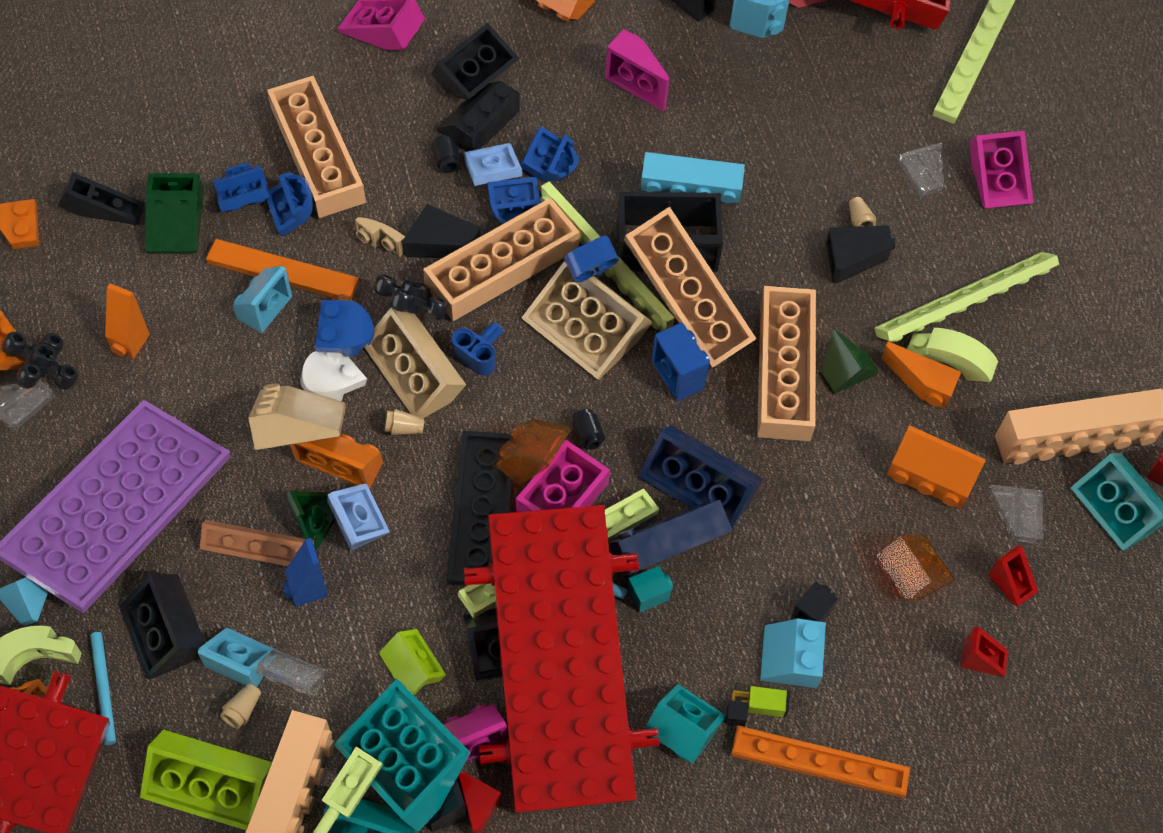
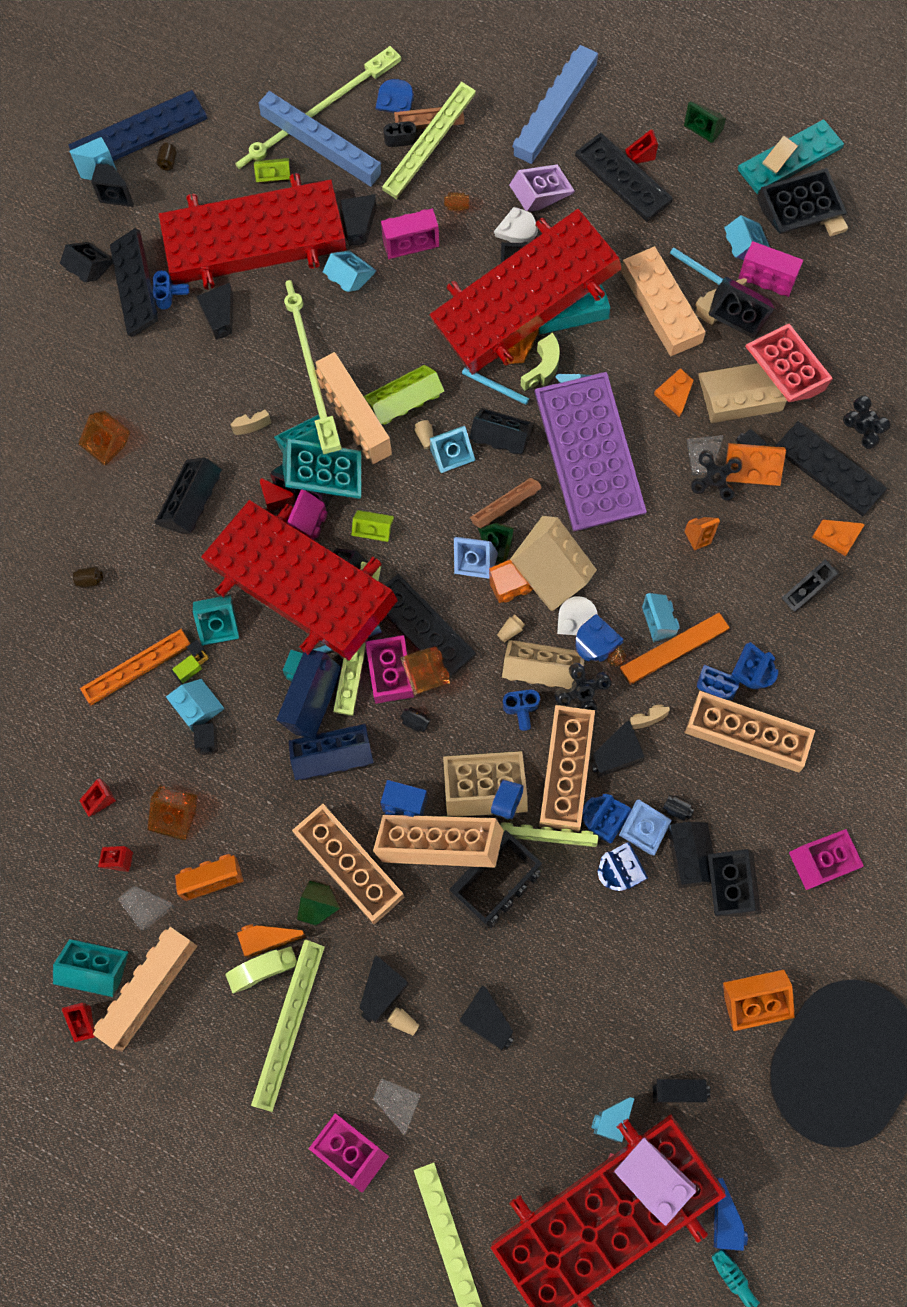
camera: 140 degrees right, 10 degrees up
dark green slope [146,173,204,253] -> none
clear bracket [256,649,326,696] -> none
blue slope [282,538,328,607] -> none
dark pink slope [605,29,670,112] -> none
medium azure slope [641,152,745,203] -> none
none -> black slope [459,985,514,1051]

